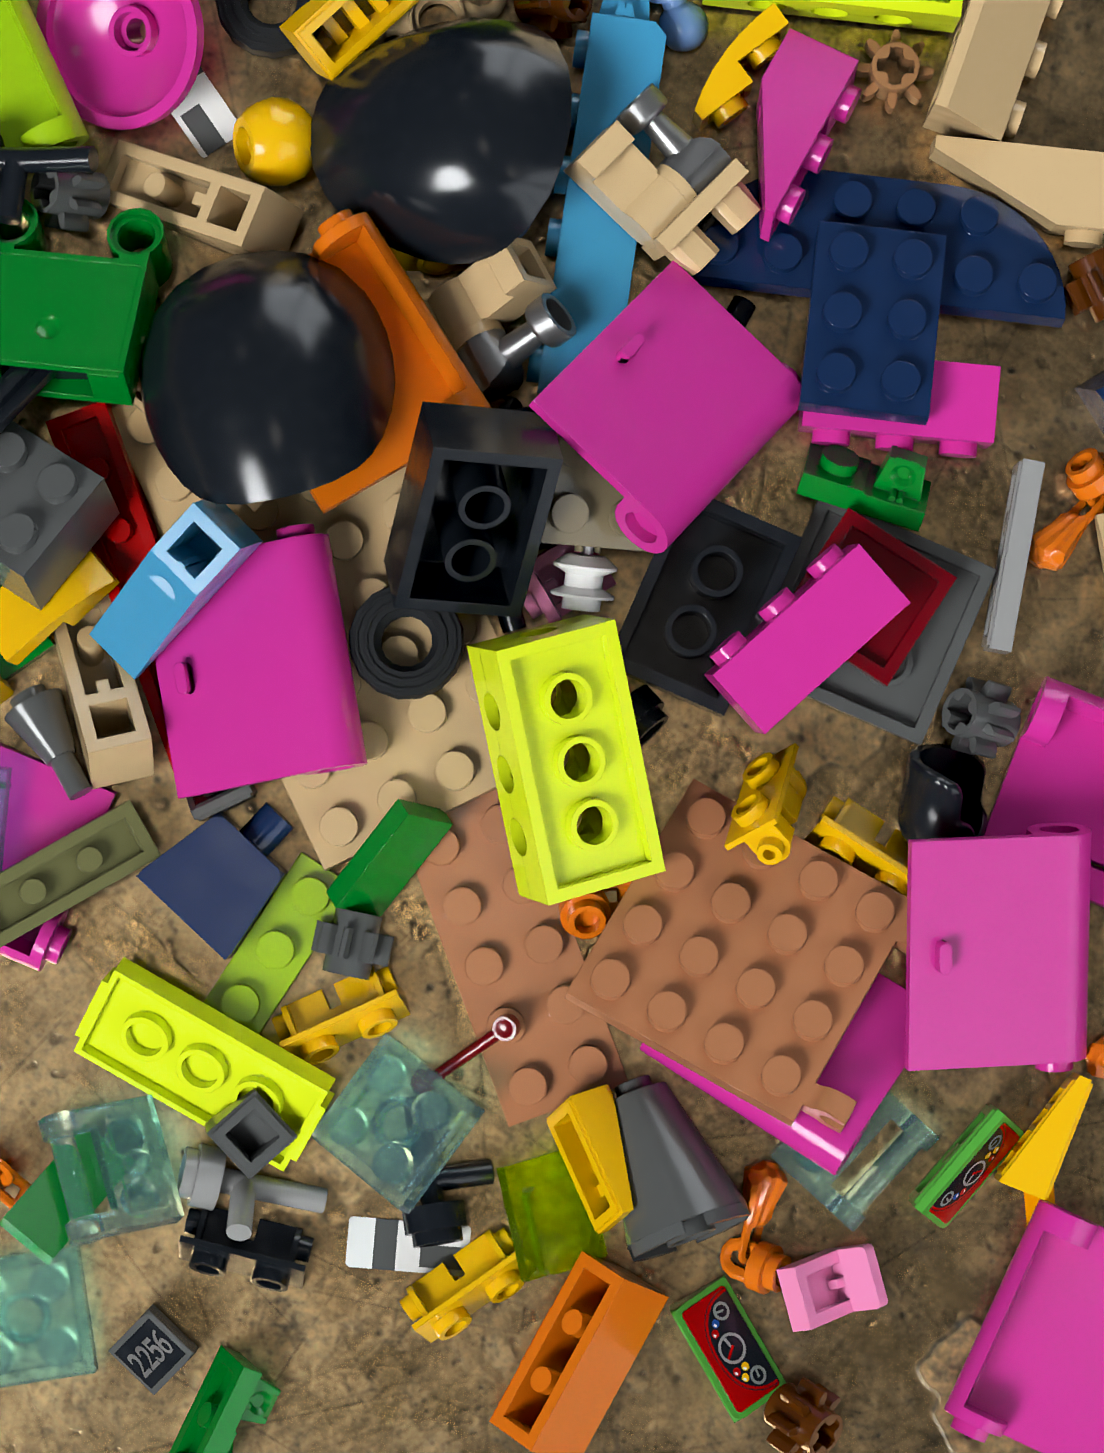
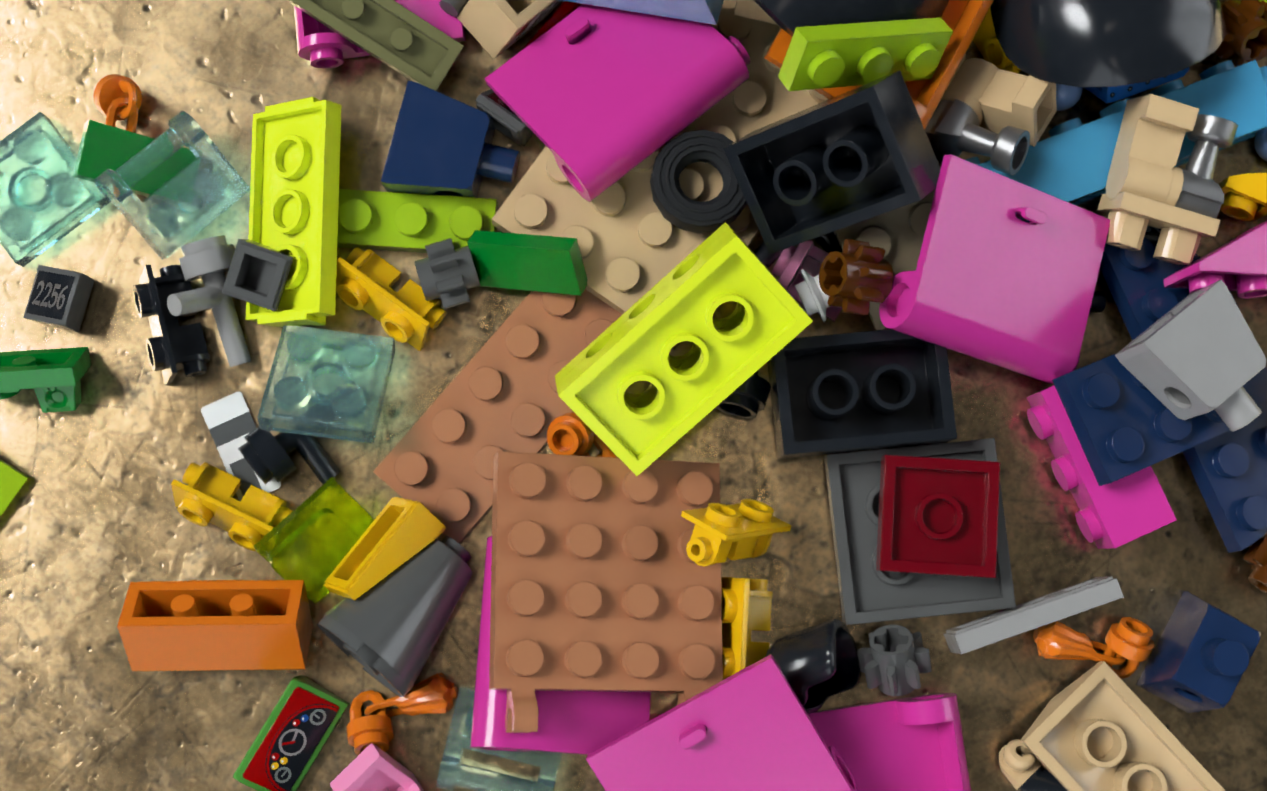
camera: 55 degrees right, 5 degrees down
dark red hinge [412,1014,521,1096] -> none
dark pink brick [704,543,911,734] -> none
green hinge [796,443,931,532] -> none
none -> lime plate [778,17,953,91]
none -> reddish brown gear [819,239,894,315]
none -> light grey torso [1115,280,1266,432]

